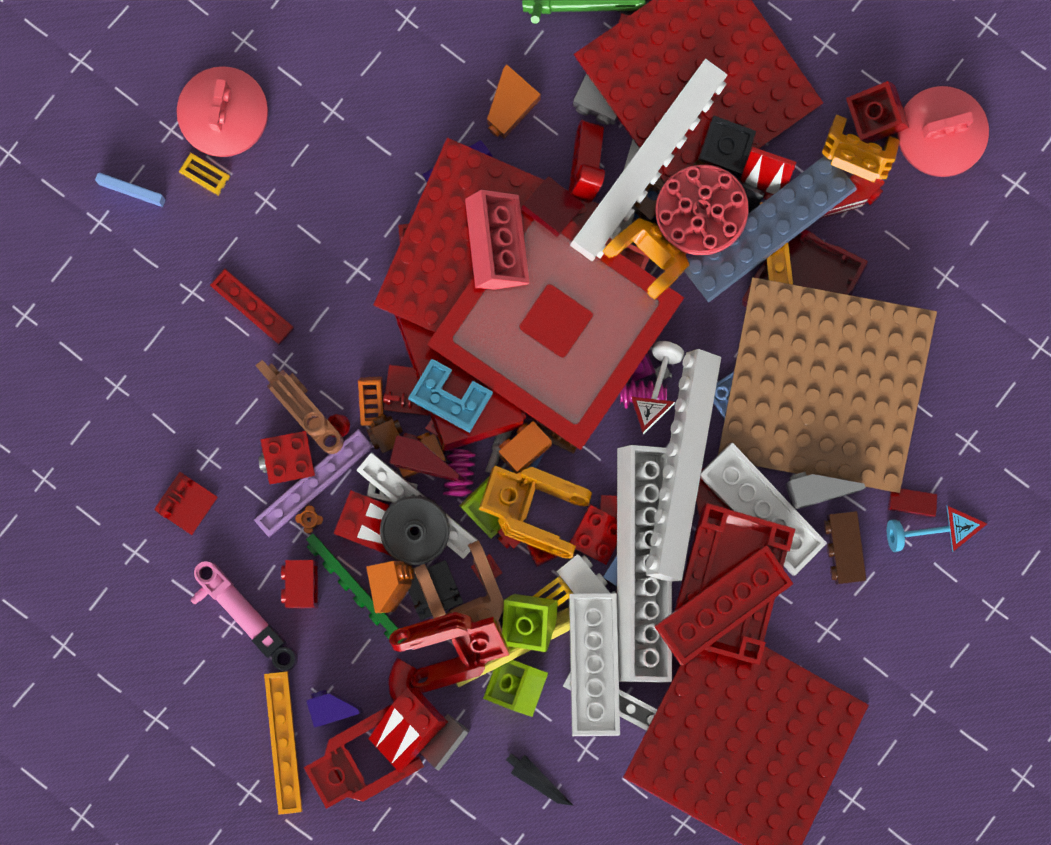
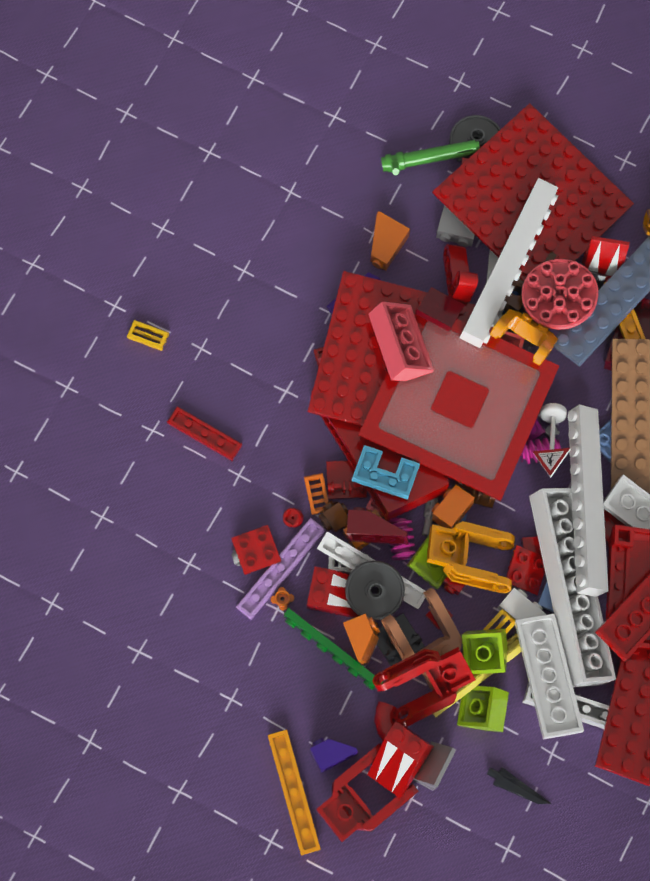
camera: 15 degrees left, 10 degrees down
light blue tile [95,172,165,207] -> none
red hinge [154,472,218,535] -> none
coral bracket [177,67,268,157] -> none
bright pink piece [191,561,298,671] -> none
nougat plate [255,360,343,454] -> none
red brick [281,560,318,608] -> none
red tile [526,544,558,567] -> none
black plate [698,115,756,175] -> none

